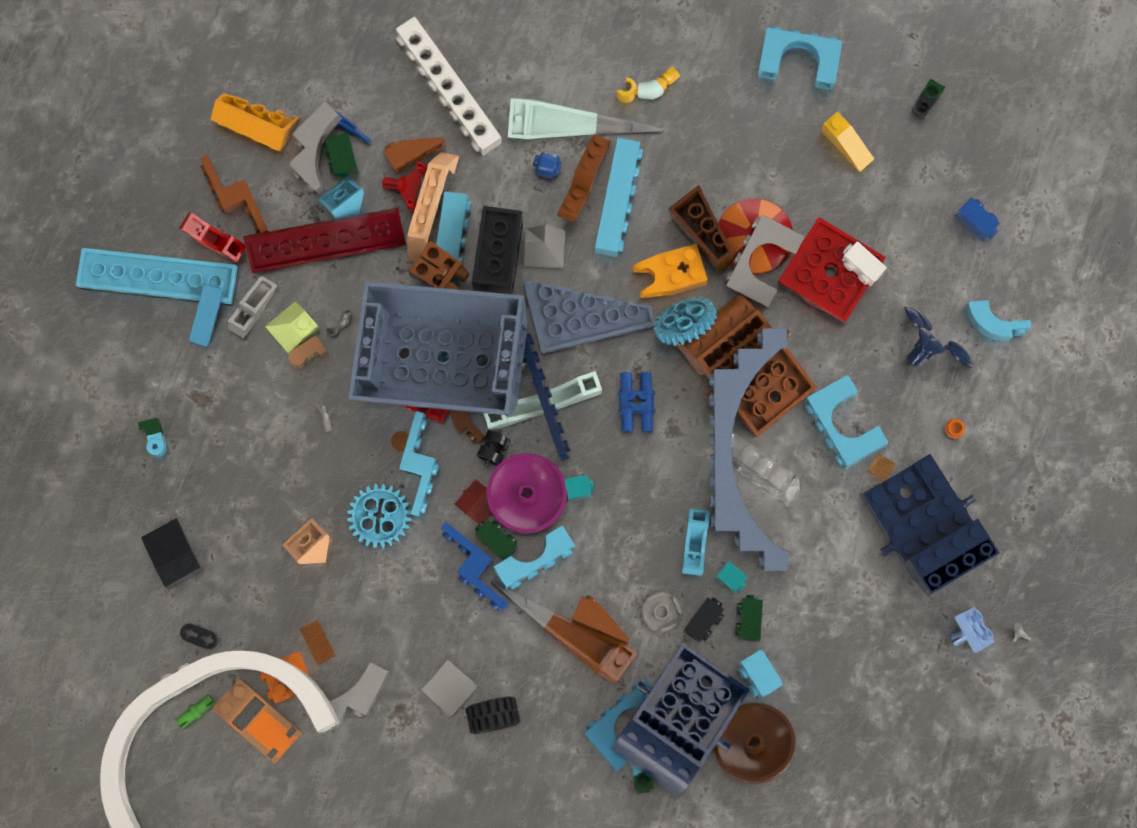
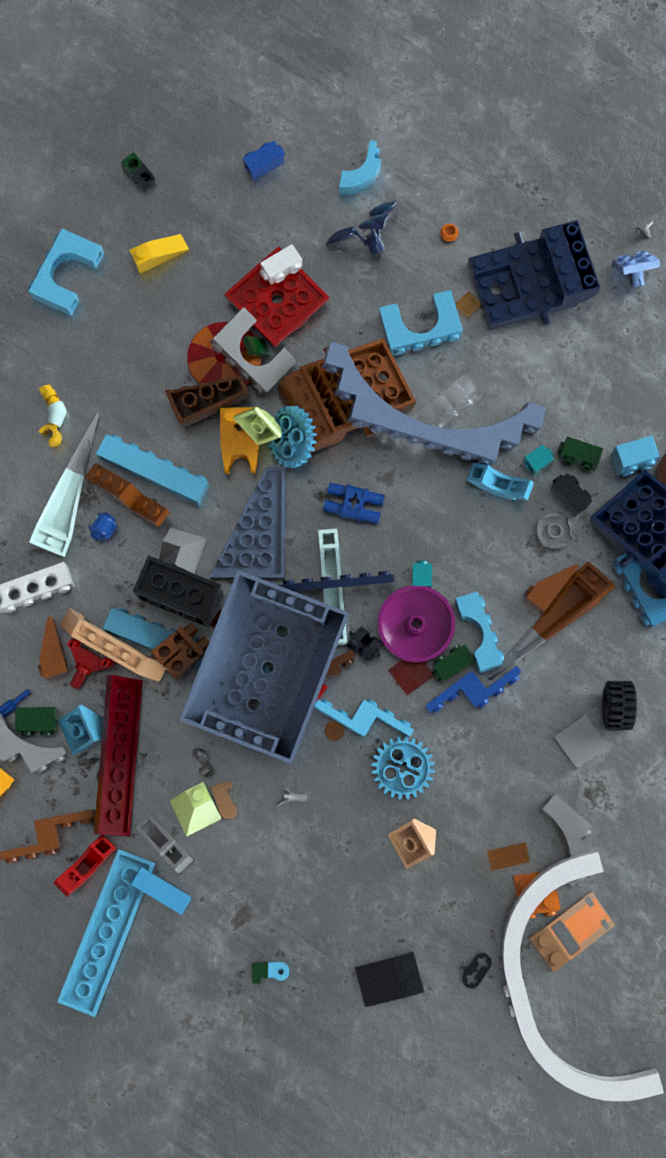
camera: 75 degrees left, 0 degrees up
bright green pin [175,694,216,730] -> none
none -> yellowish green slope [233,407,282,445]
none -> dark green tile [242,335,271,358]

